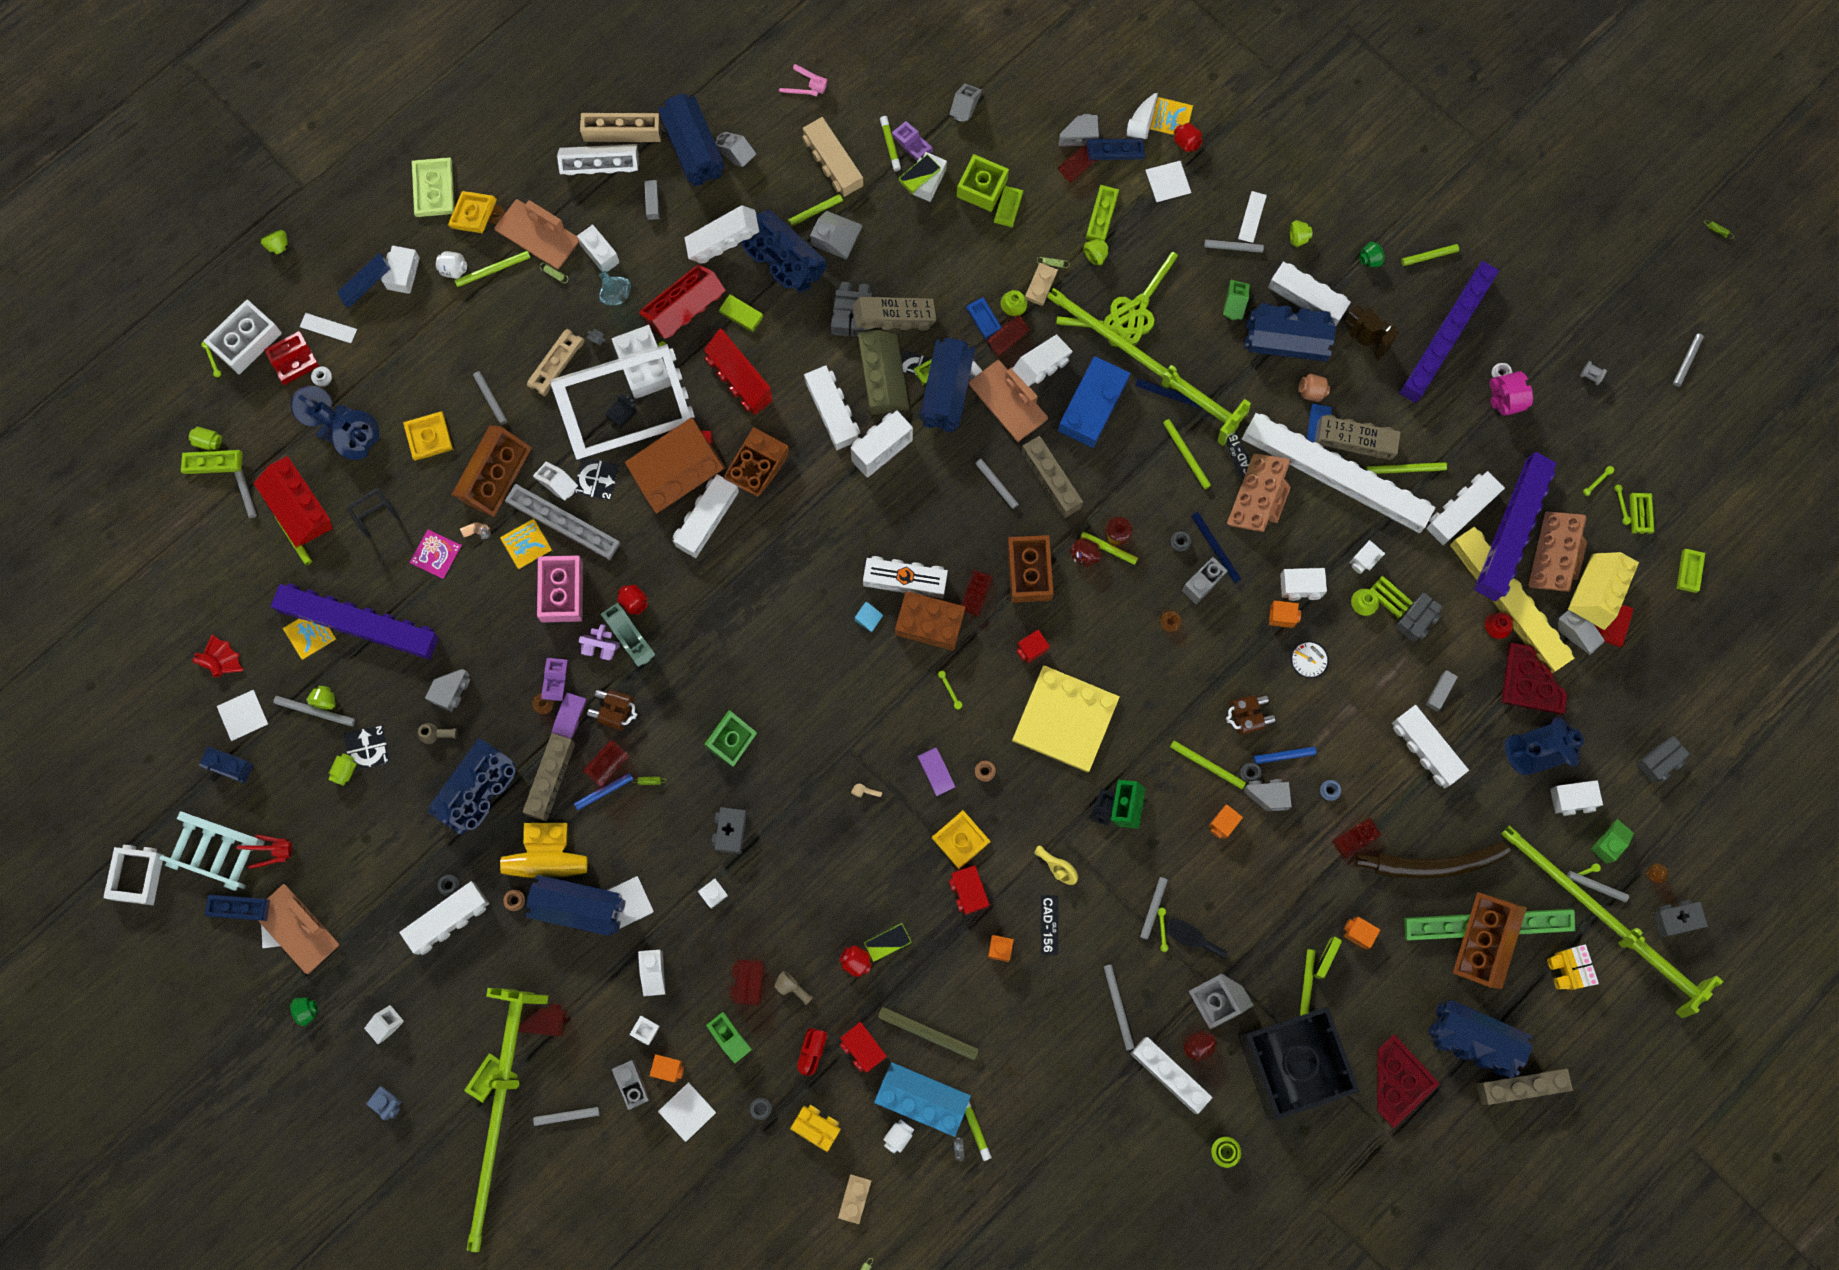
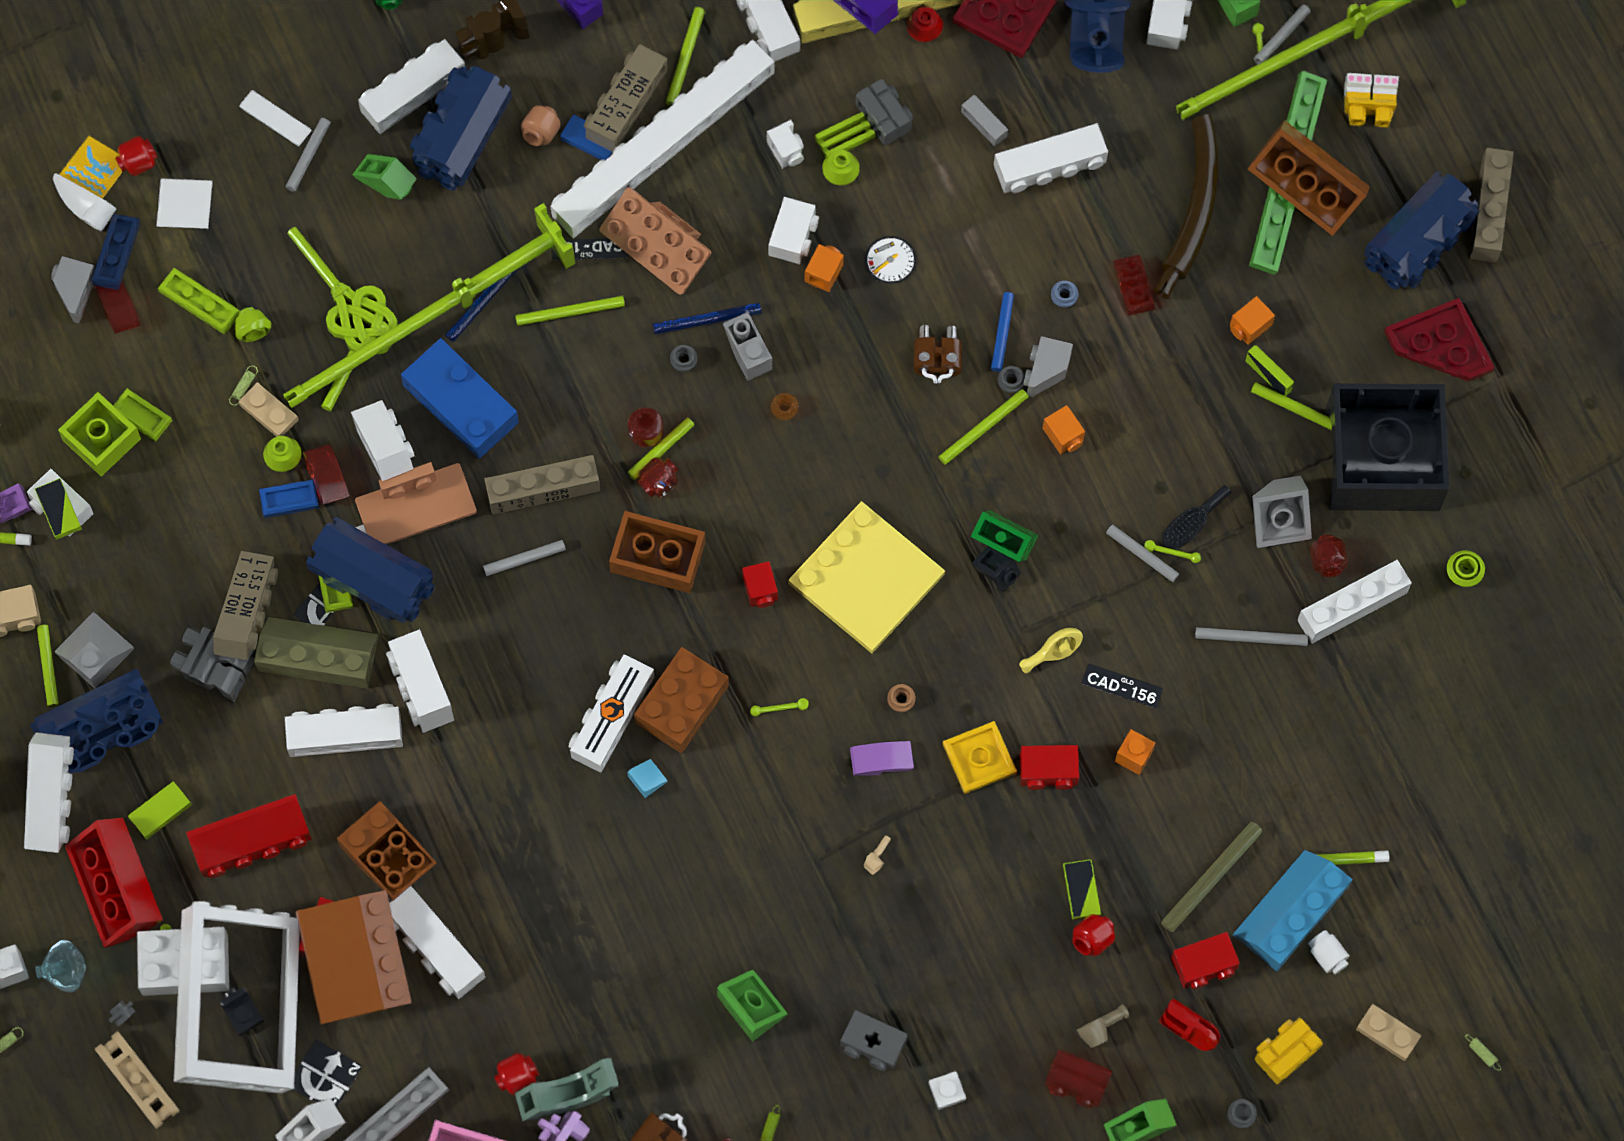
camera: 70 degrees left, 5 degrees down
clear tile [954,1138,964,1161] -> none
clear red slope [961,570,993,616] -> none
lime cone [1290,220,1312,247] -> none

